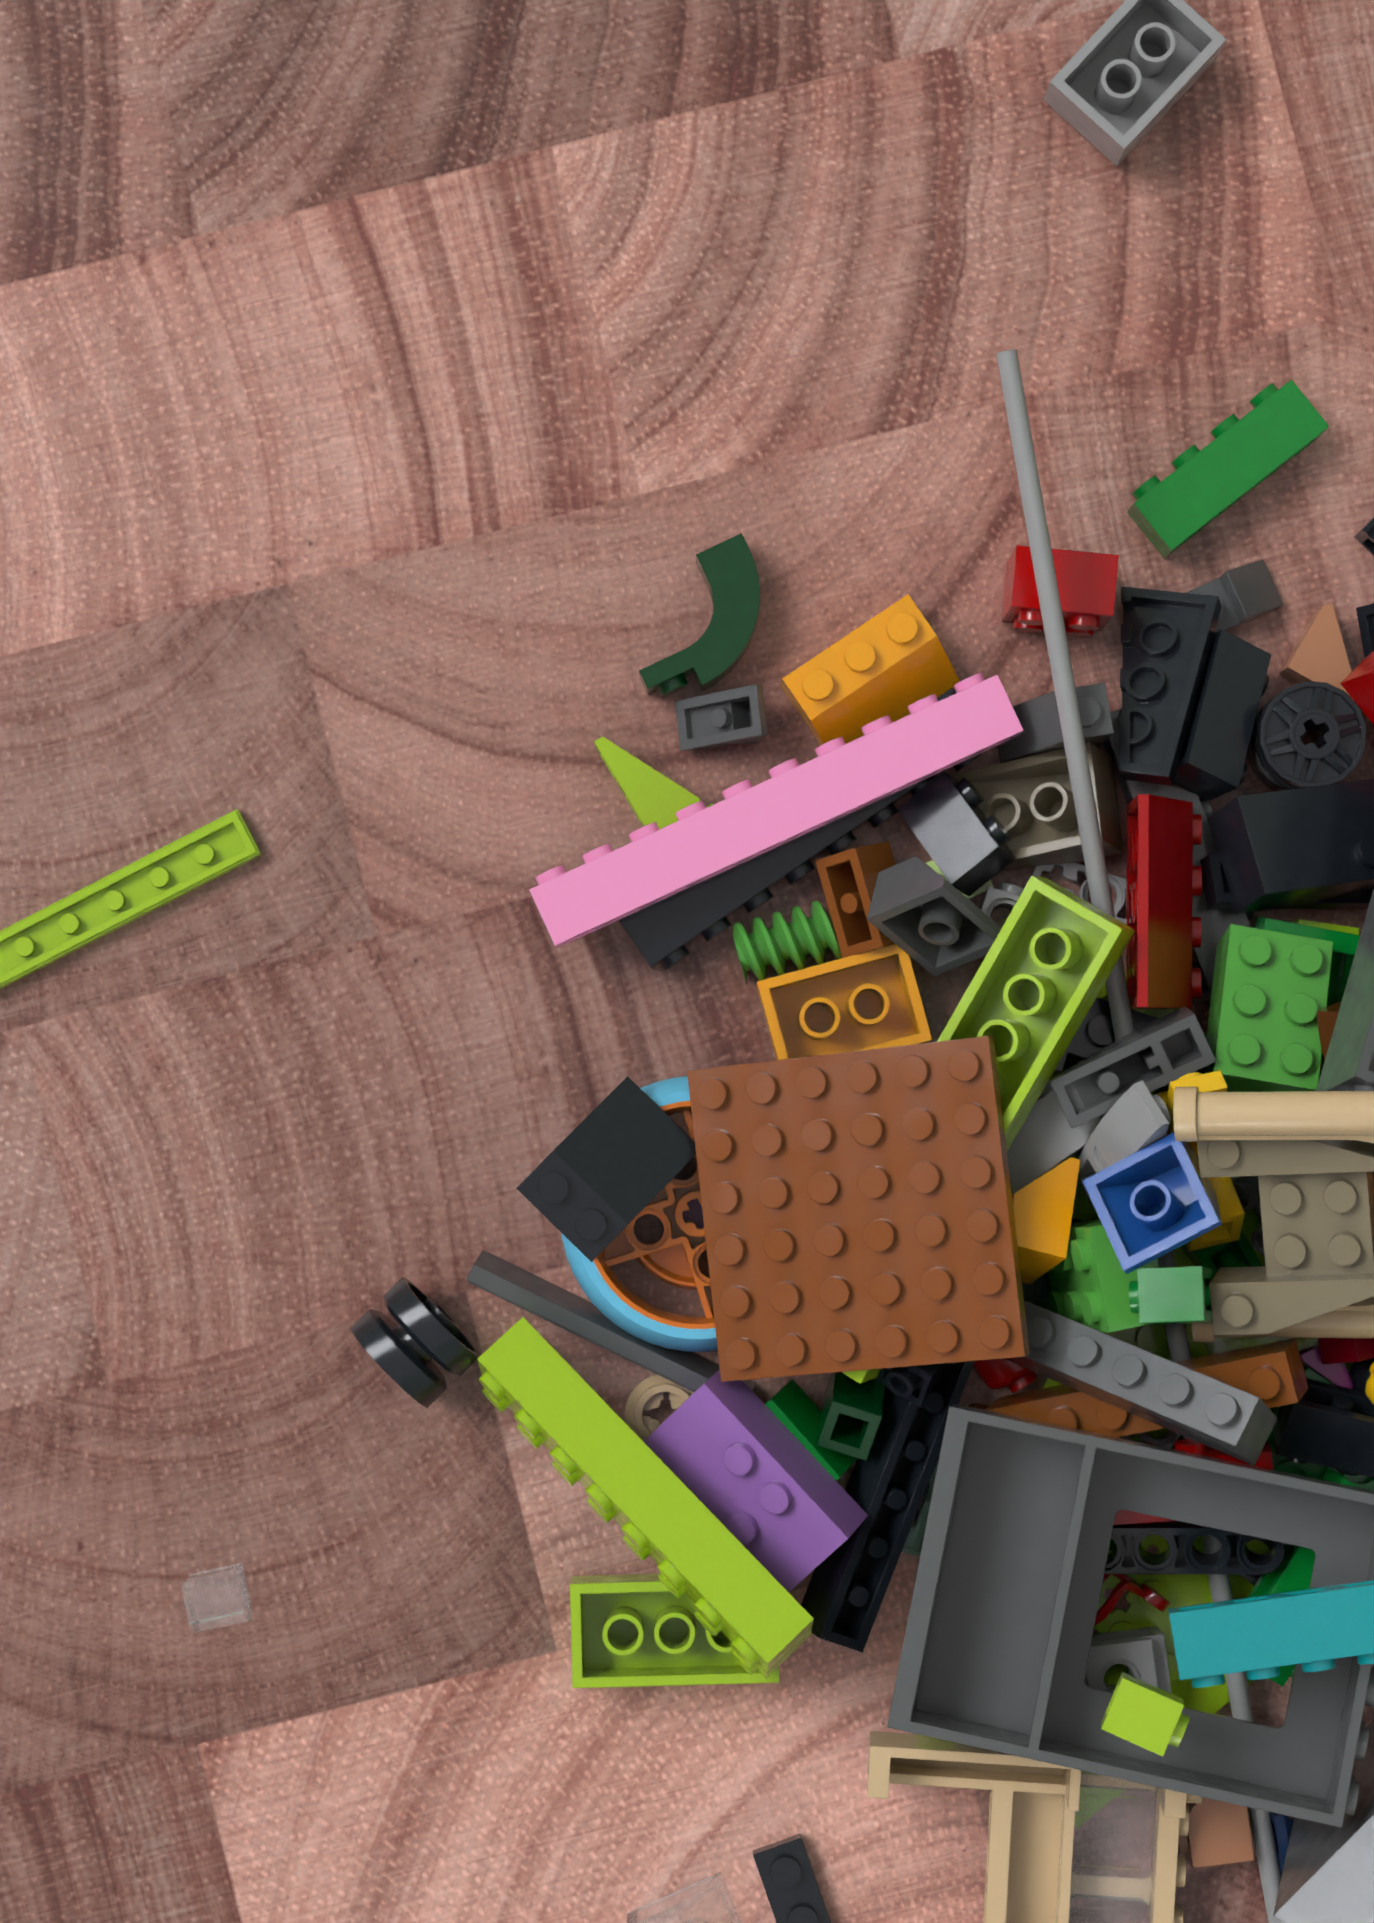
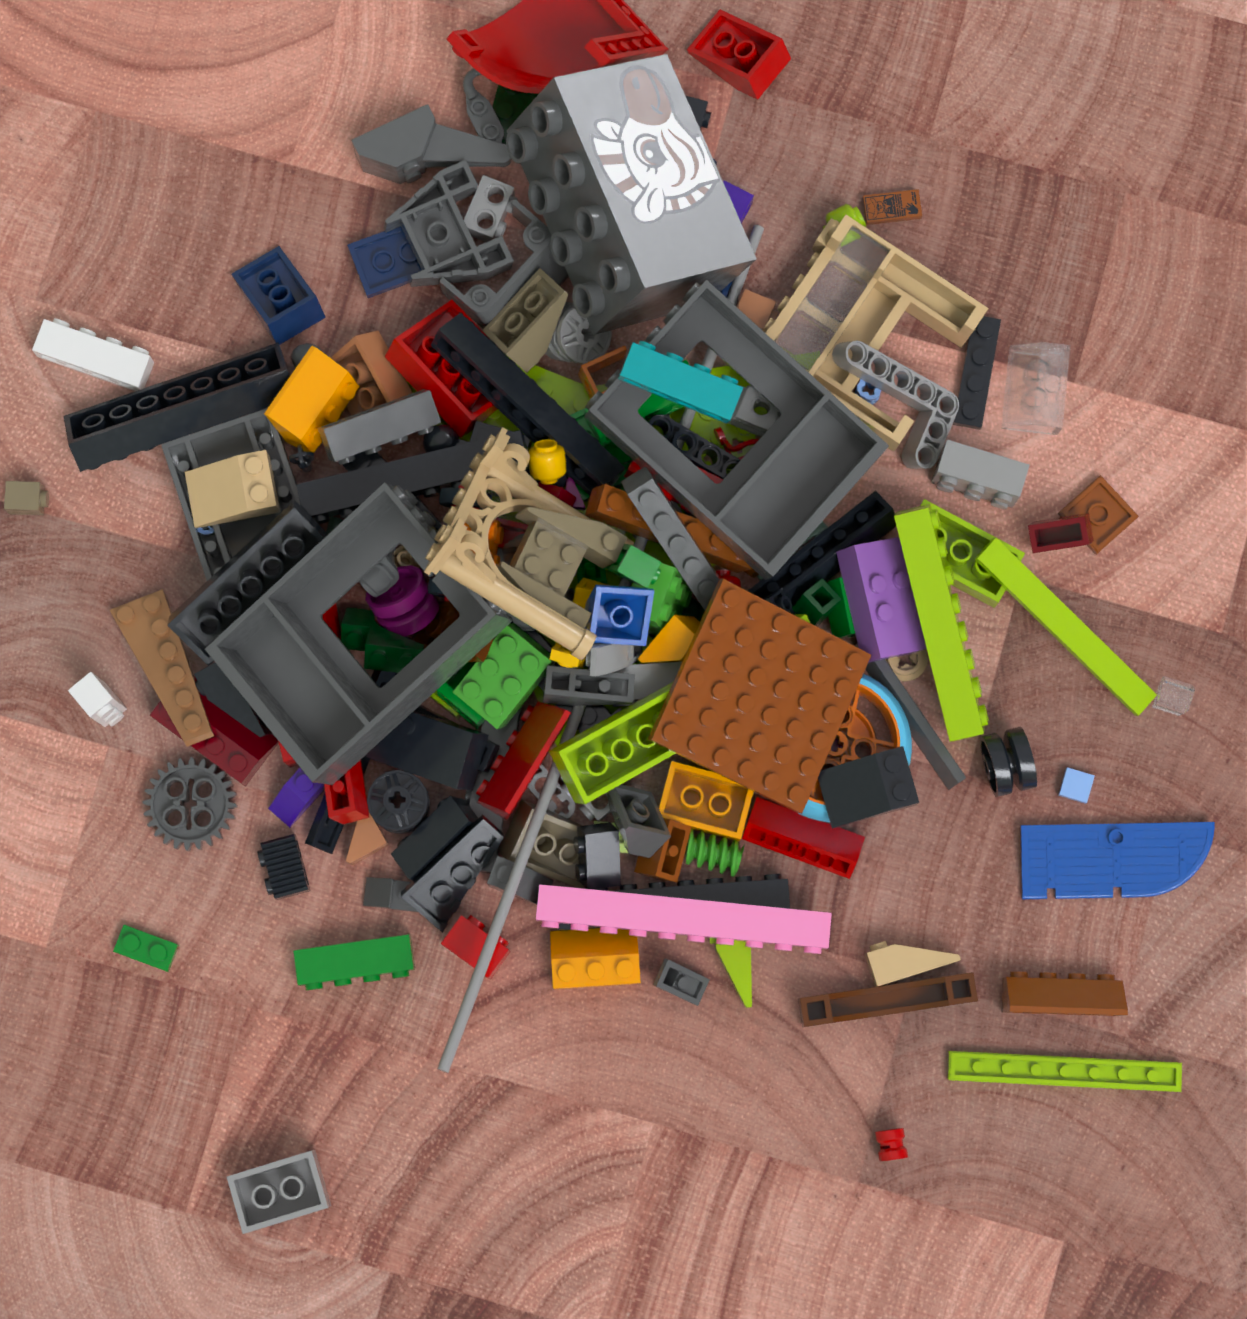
camera: 150 degrees left, 5 degrees down
dark green arch [639,533,760,697] -> none
lime brick [1101,1672,1190,1757] -> none
none -> red brick [742,797,865,879]
none -> reddish brown arch [798,972,978,1028]
none -> light grey beam [832,340,959,469]
none -> light blue bush [855,379,882,405]
none -> tan slope [865,941,961,987]
none -> red wheel [875,1128,908,1161]
none -> light grey brick [931,439,1030,509]
none -> lime tile [975,538,1157,716]
none -> dark orange slope [1002,972,1128,1016]
none -> blue door [1020,822,1215,900]
none -> dark red piece [1028,513,1094,553]
none -> dark orange tile [1058,475,1139,555]
none -> light blue tile [1058,767,1095,804]

